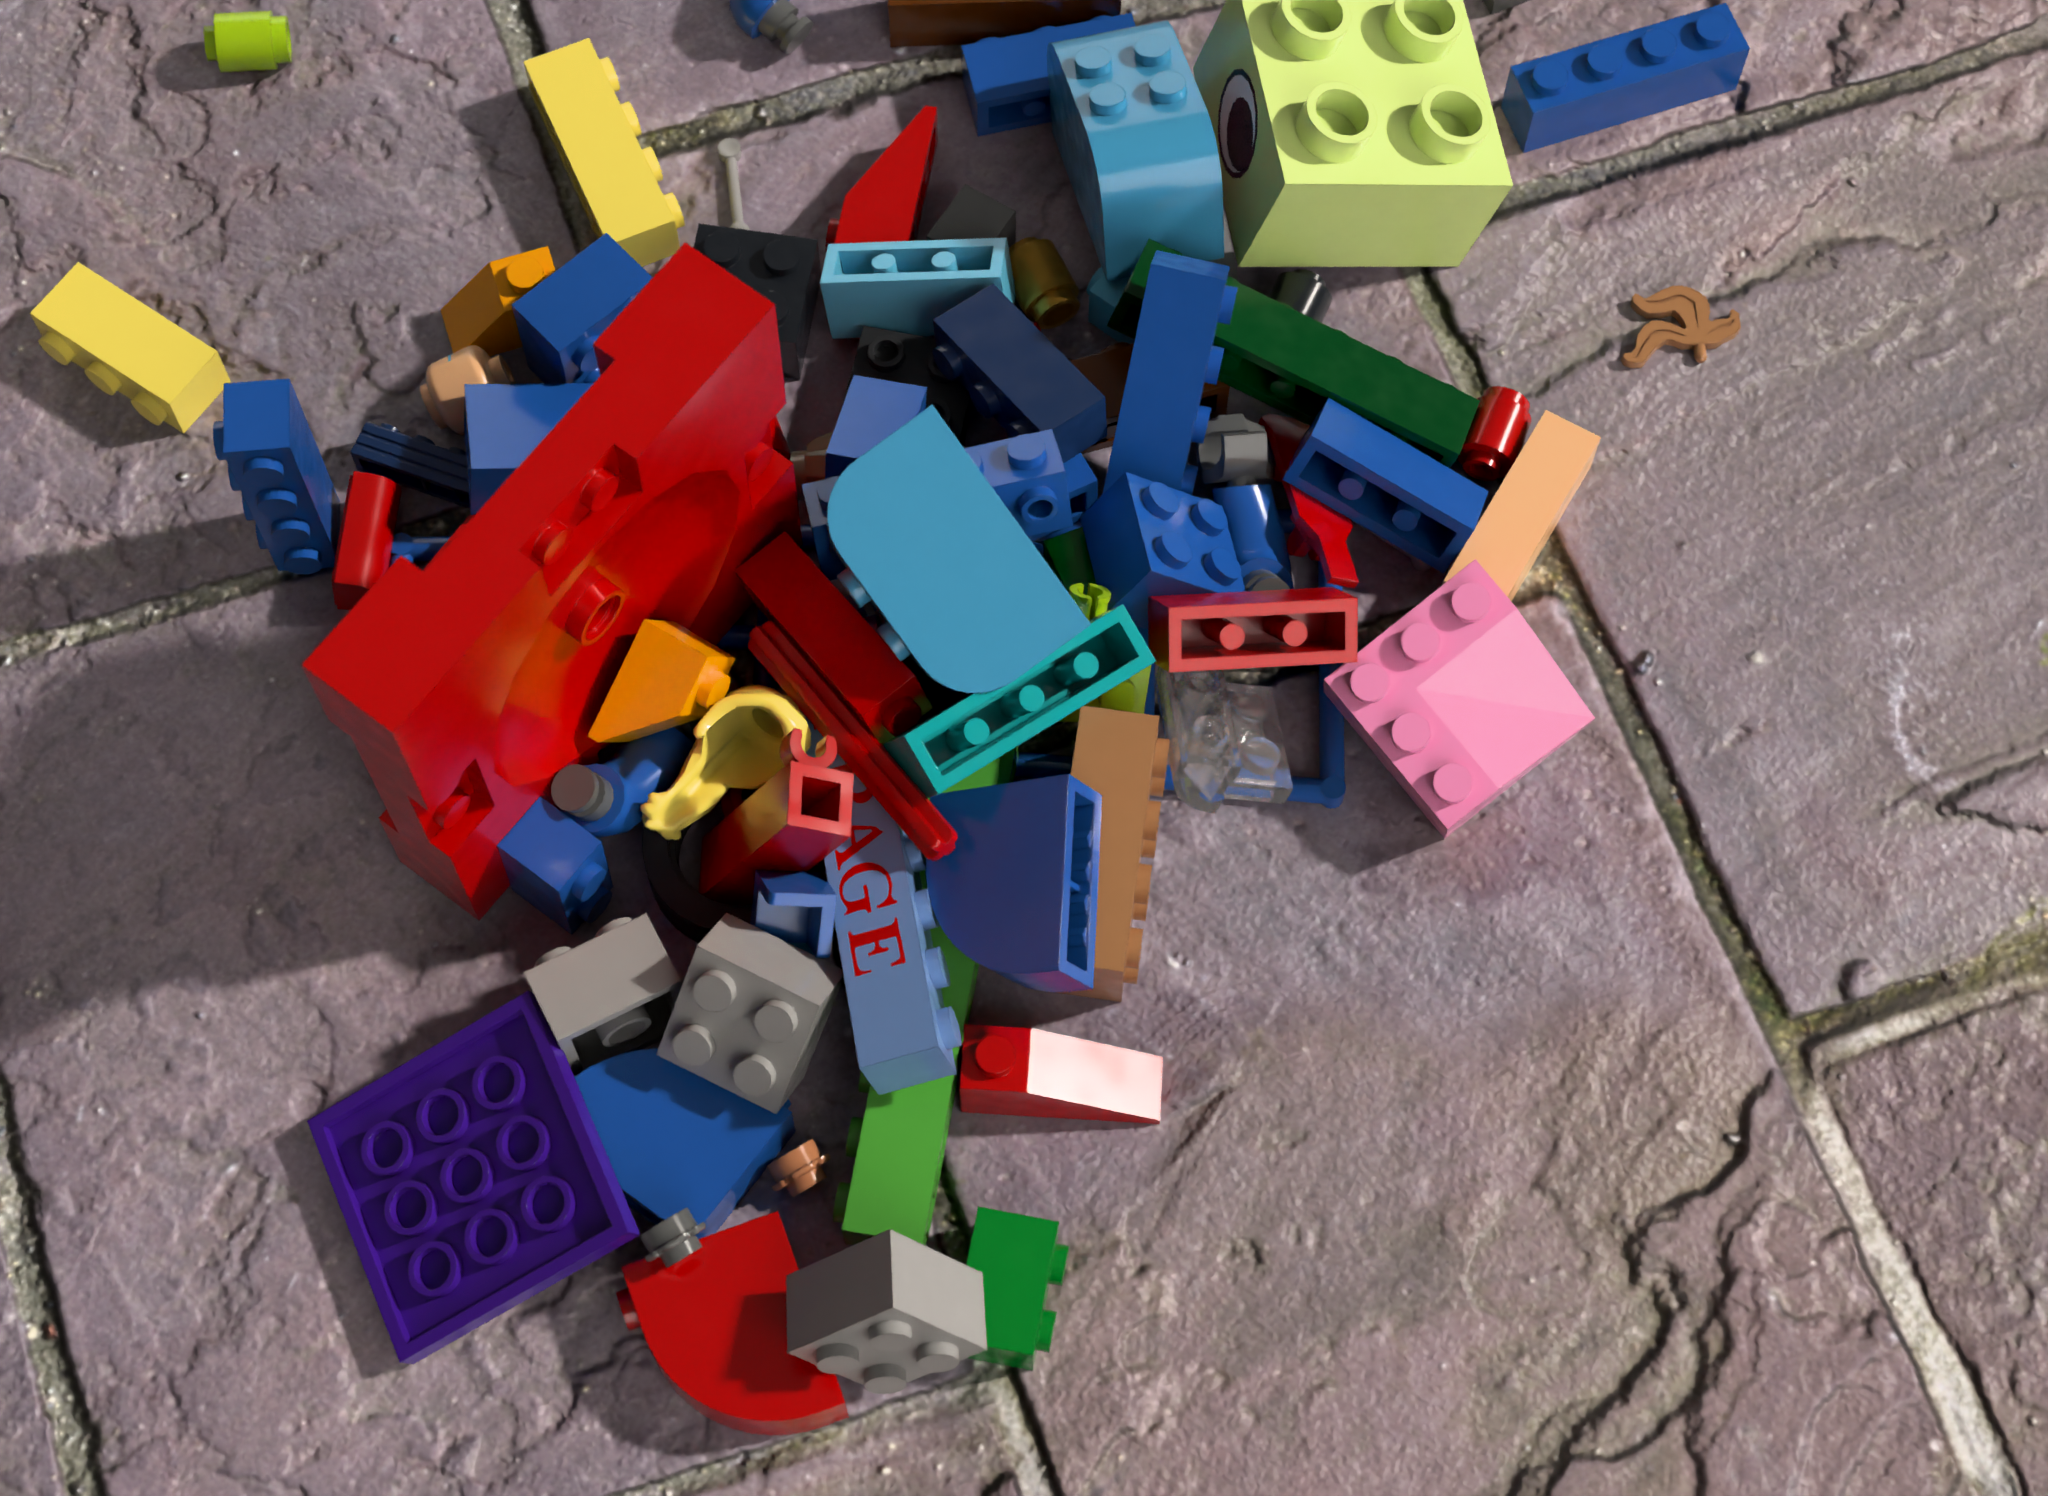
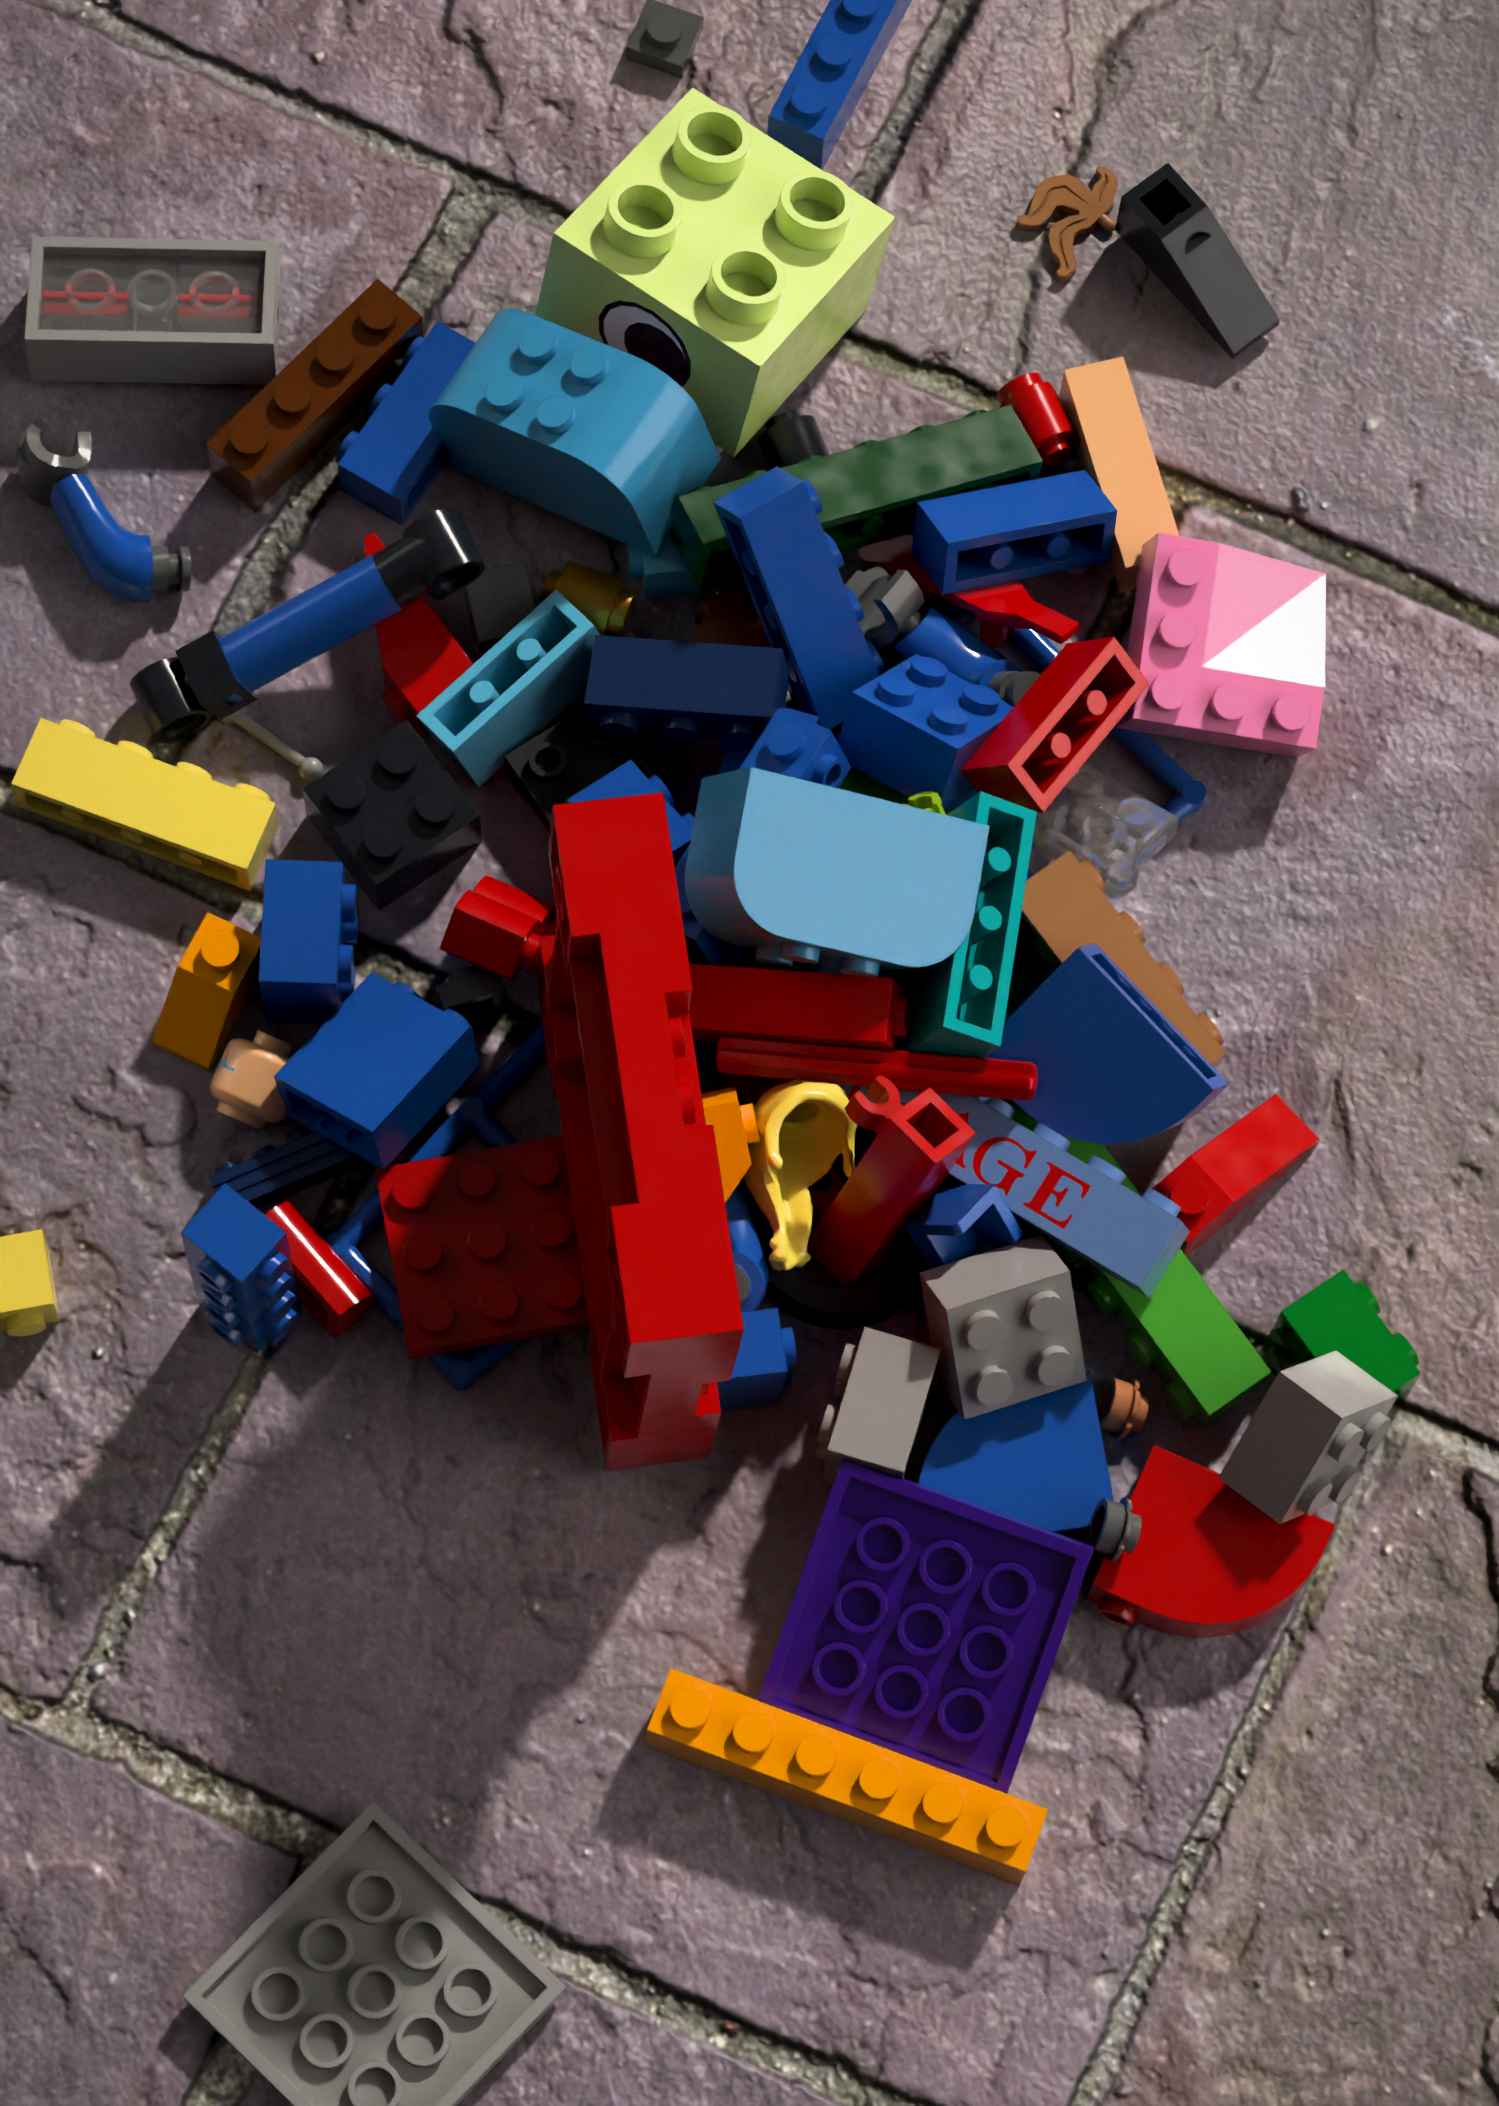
camera: 50 degrees left, 5 degrees up
none -> piece [130,508,485,743]
none -> light orange brick [646,1668,1048,1886]
none -> black slope [1115,163,1280,359]

